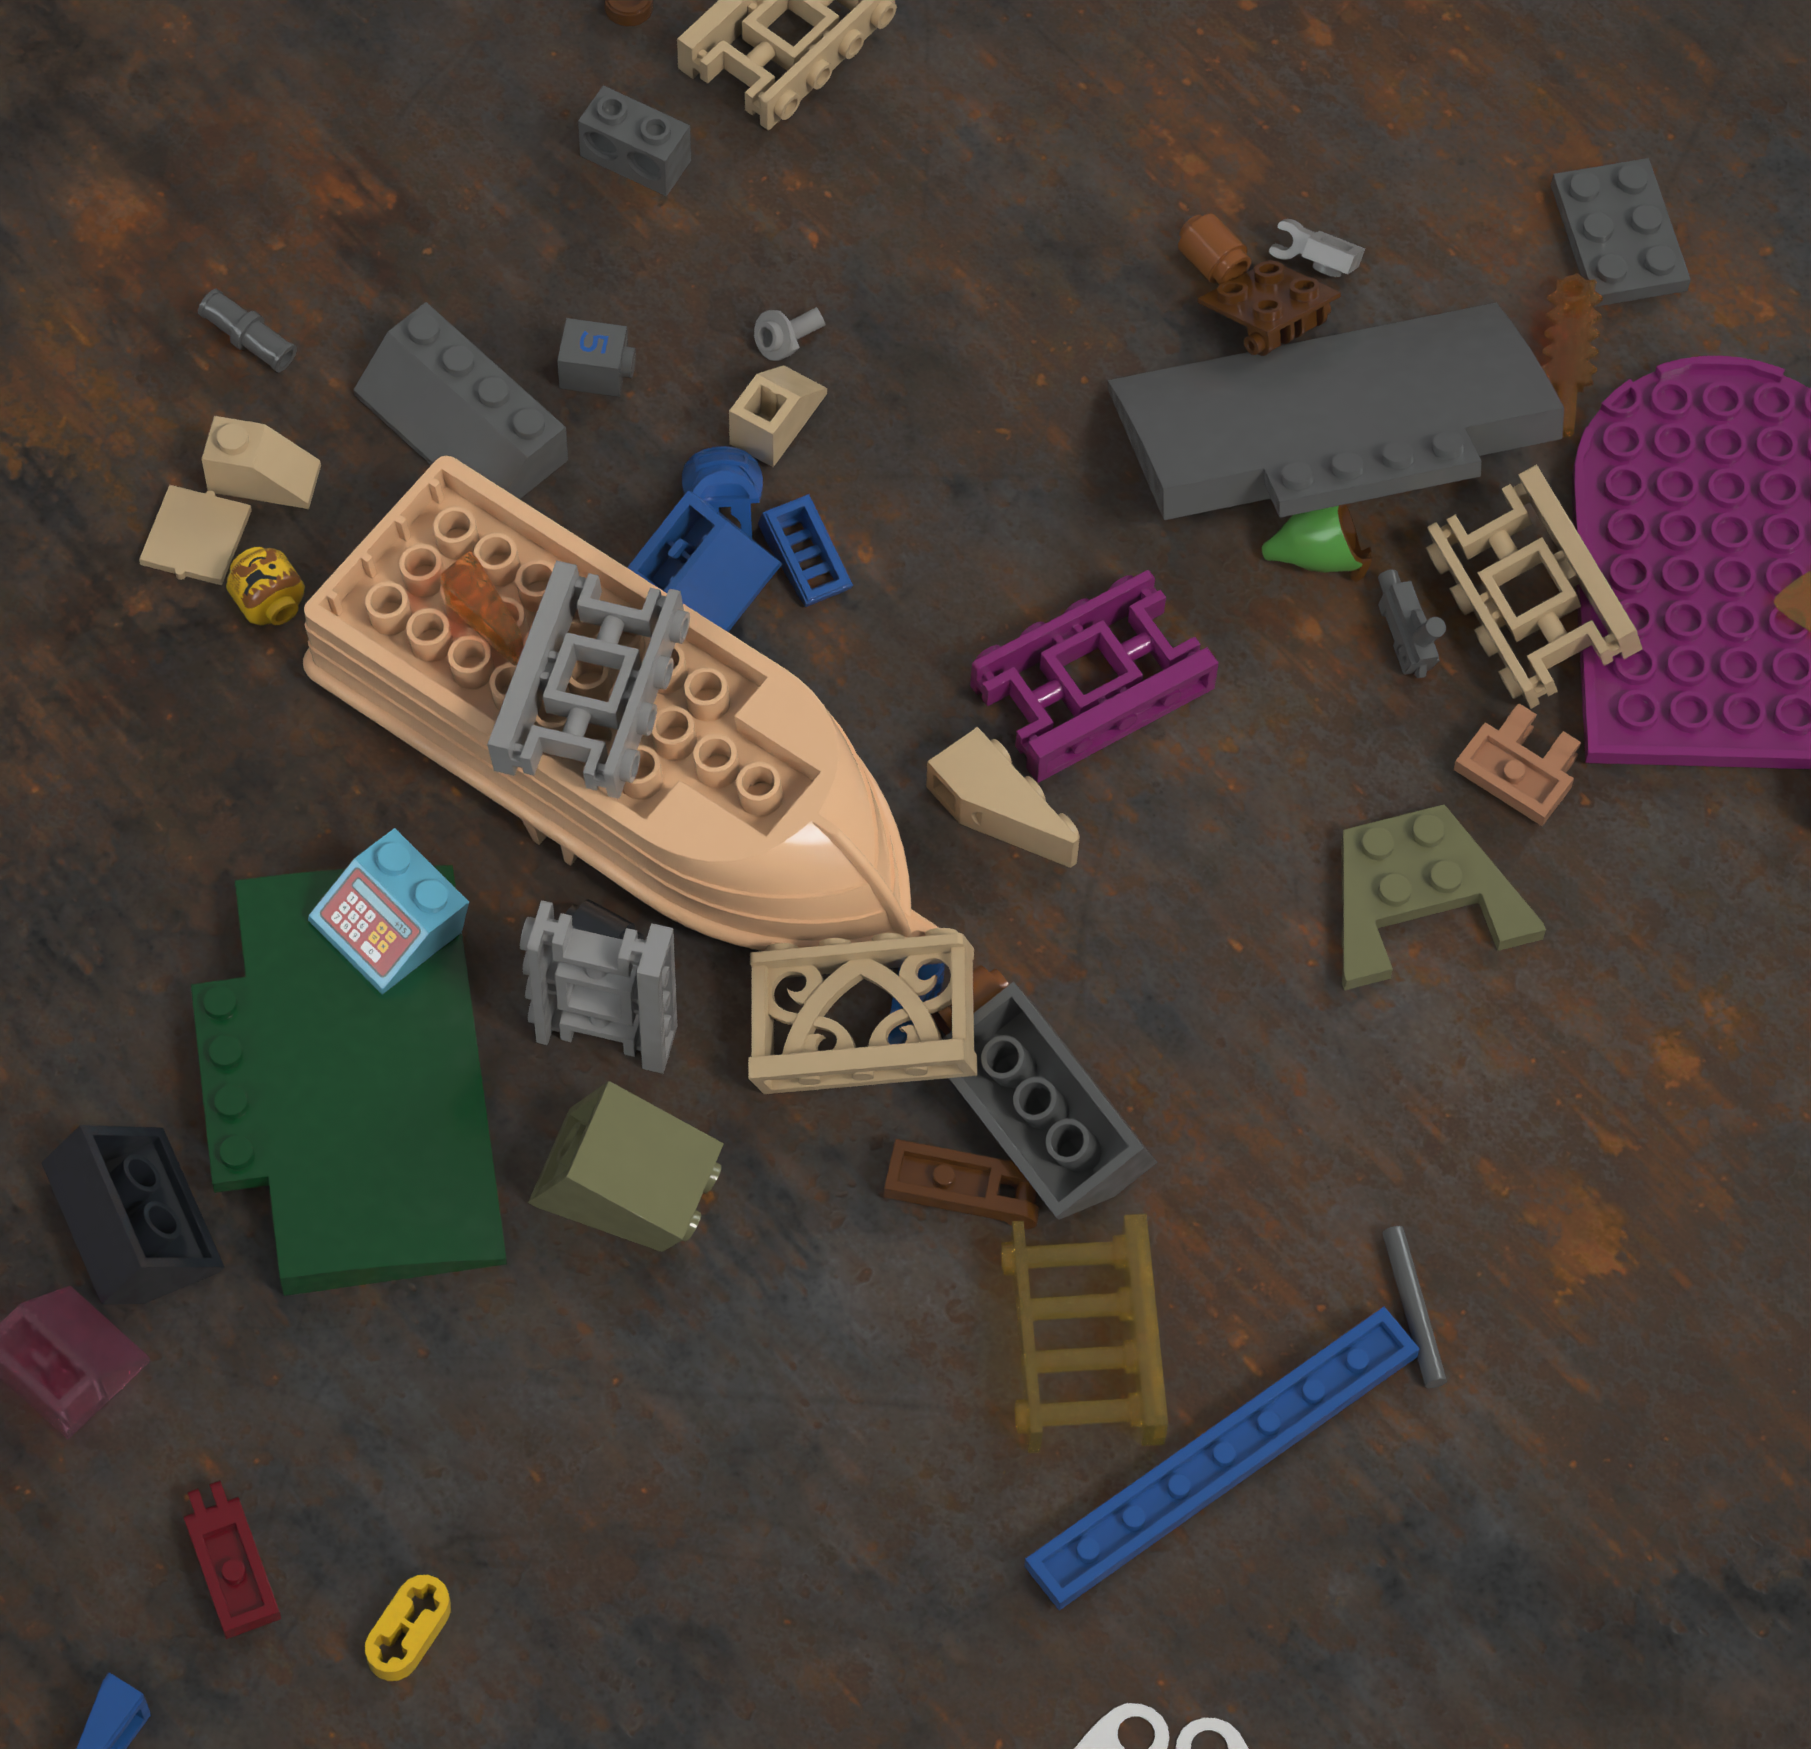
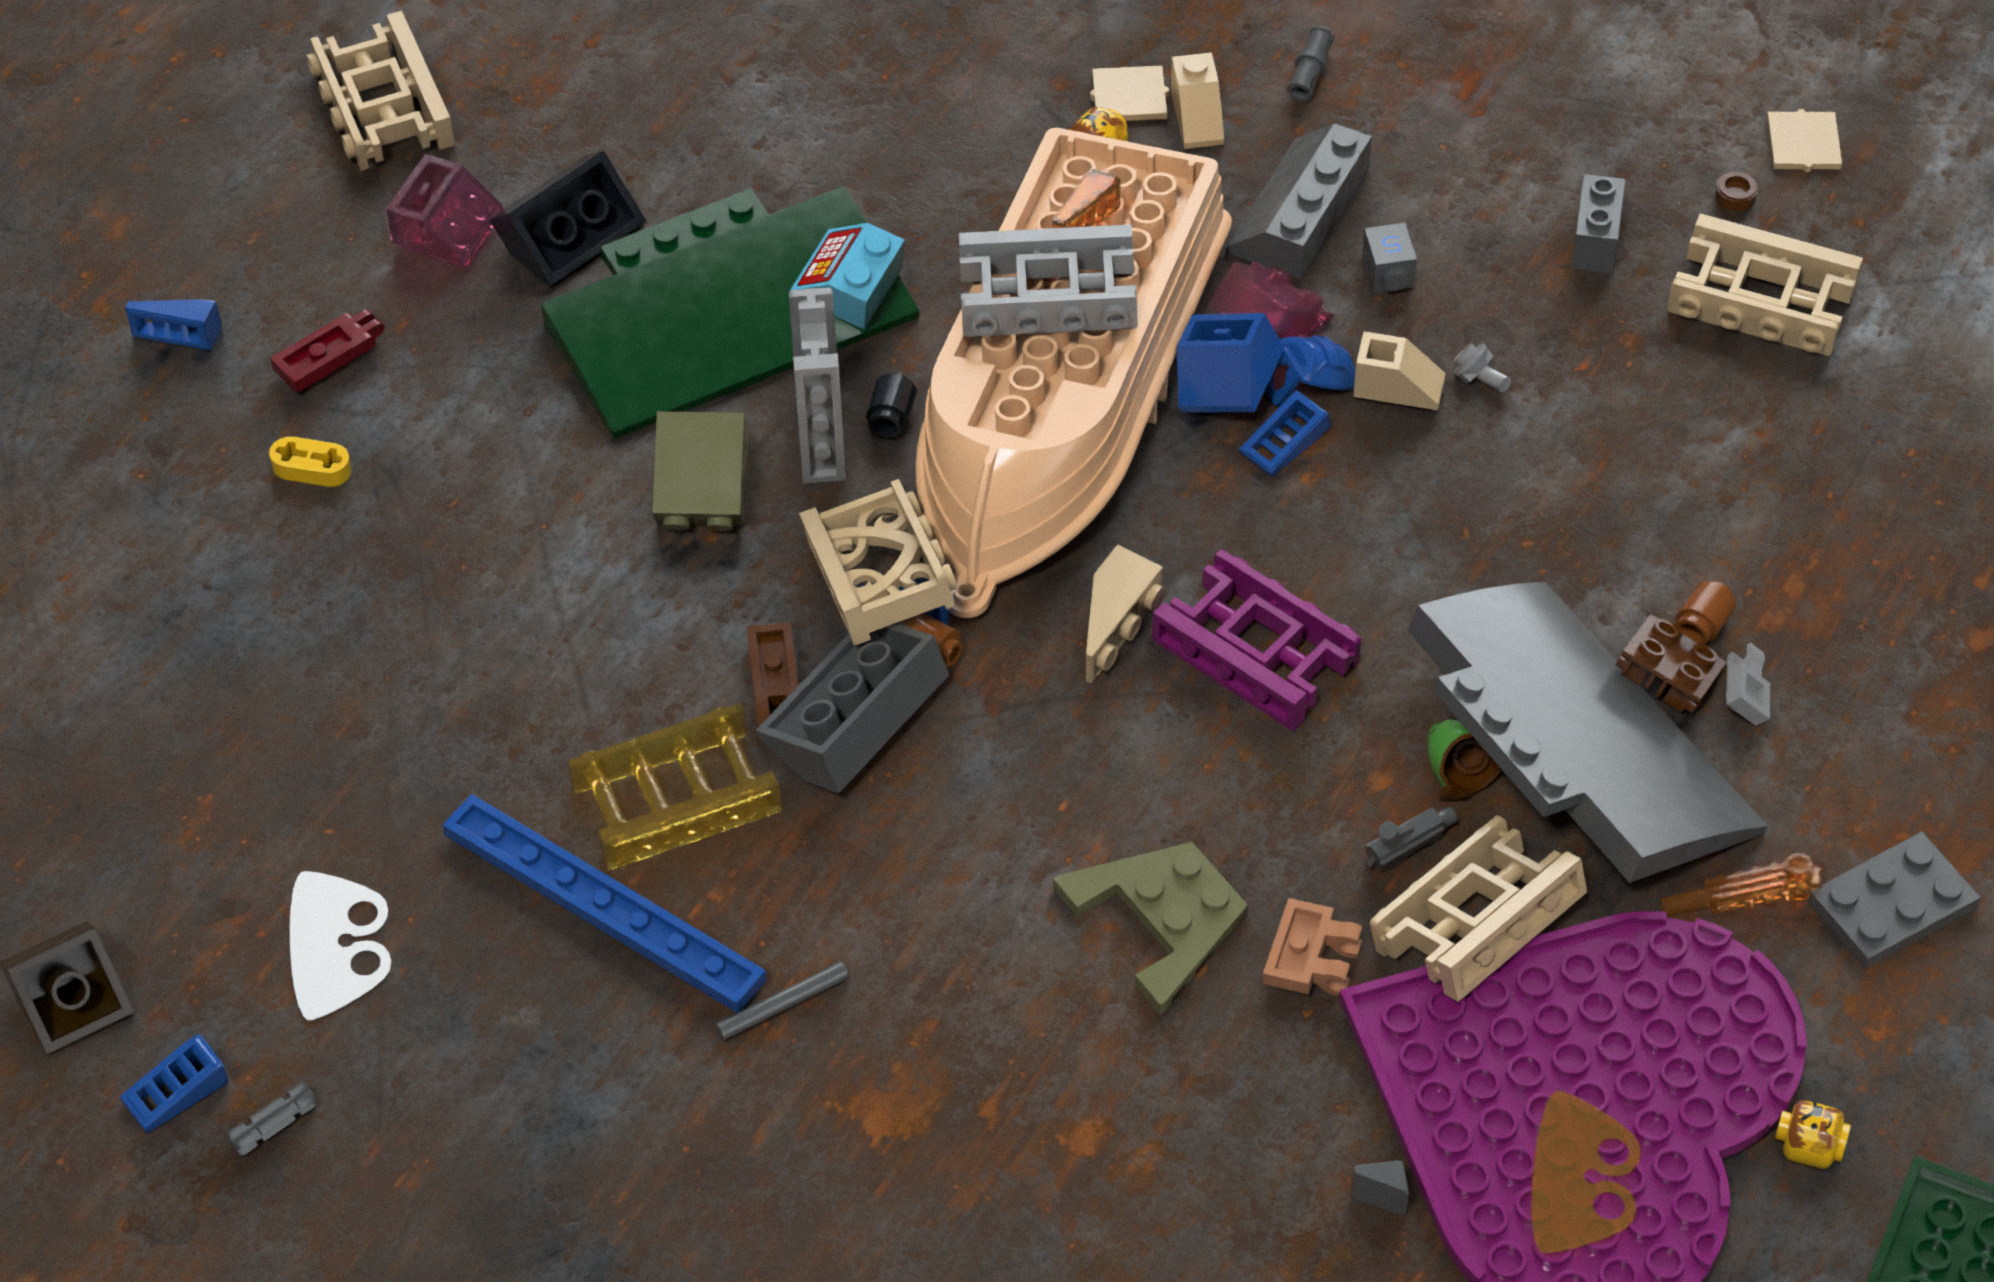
camera: 75 degrees right, 10 degrees down
none -> clear pink slope [1209,261,1334,339]

